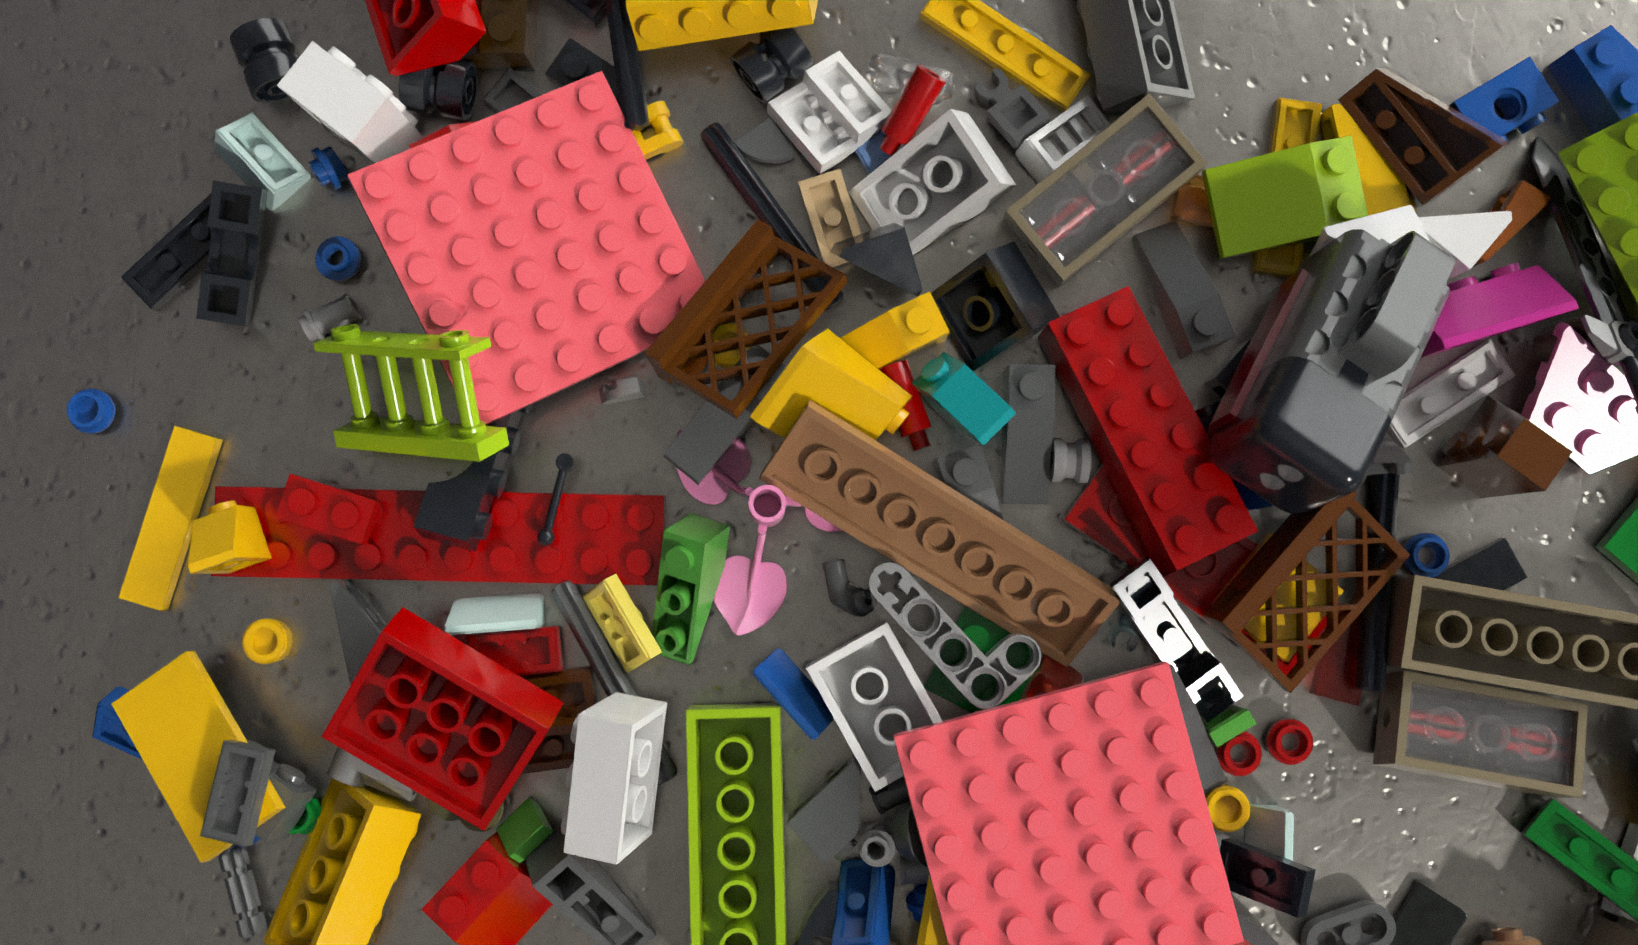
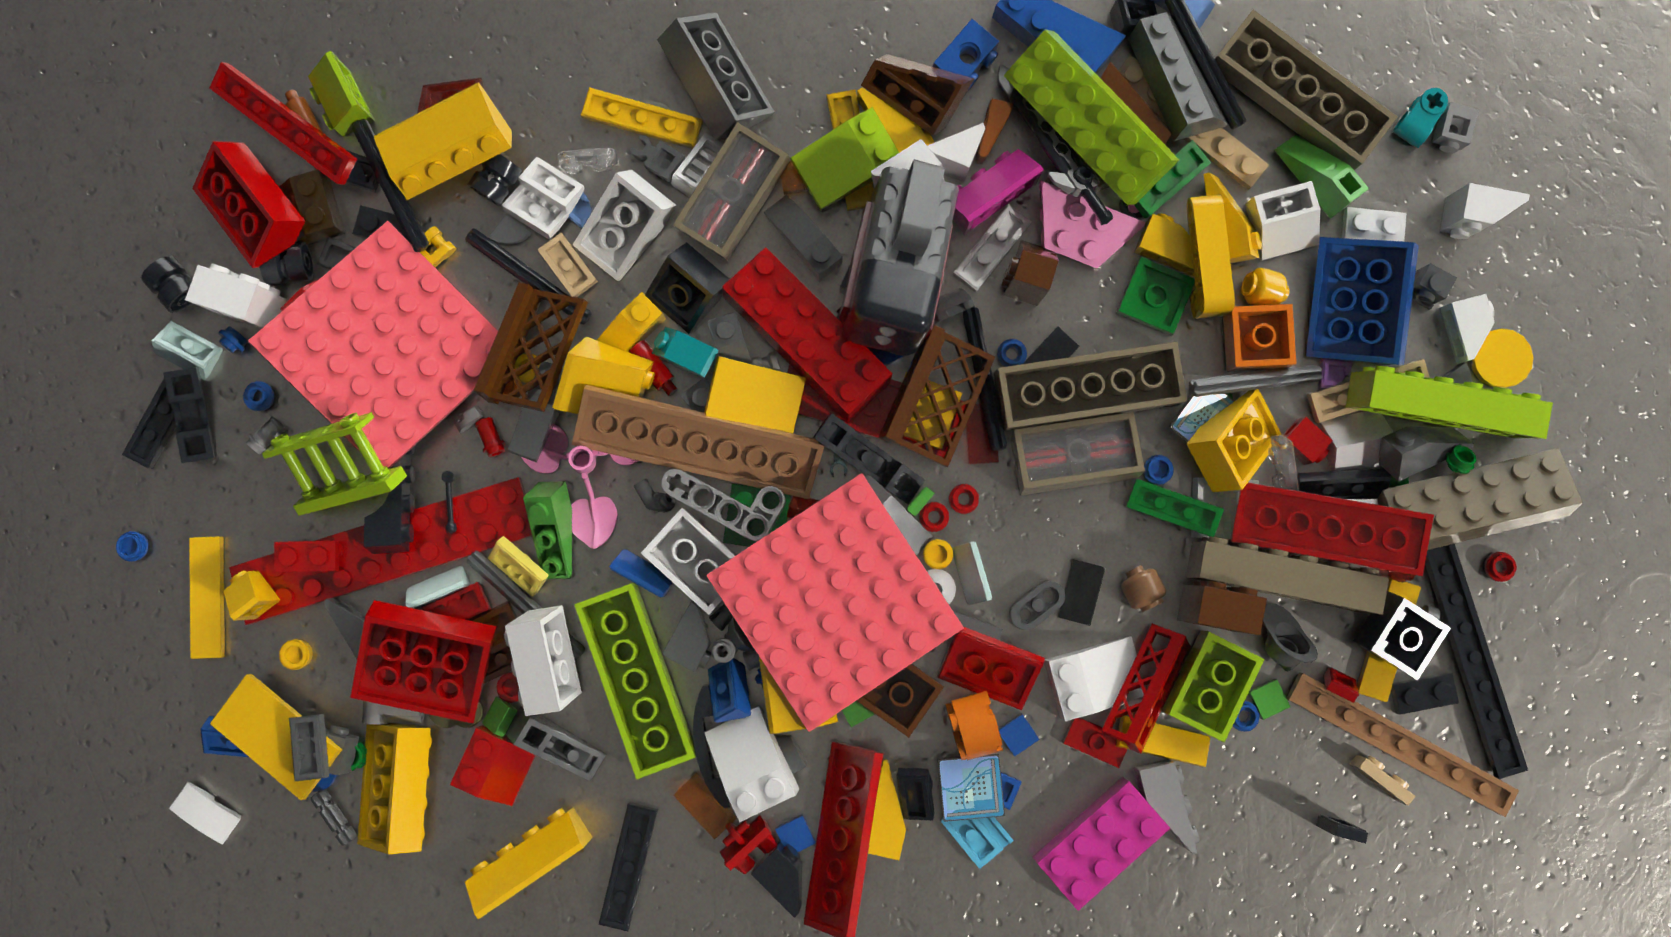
camera: 25 degrees left, 0 degrees up
black slope [831,223,923,297] -> none
red cylinder [879,65,946,156] -> none
black plate [1220,838,1316,918] -> none
none -> white slope [169,782,241,845]
none -> red pin [474,417,506,457]
none -> red tile [496,672,519,703]
none -> yellow tile [704,356,806,434]
none -> blue plate [1143,455,1174,485]

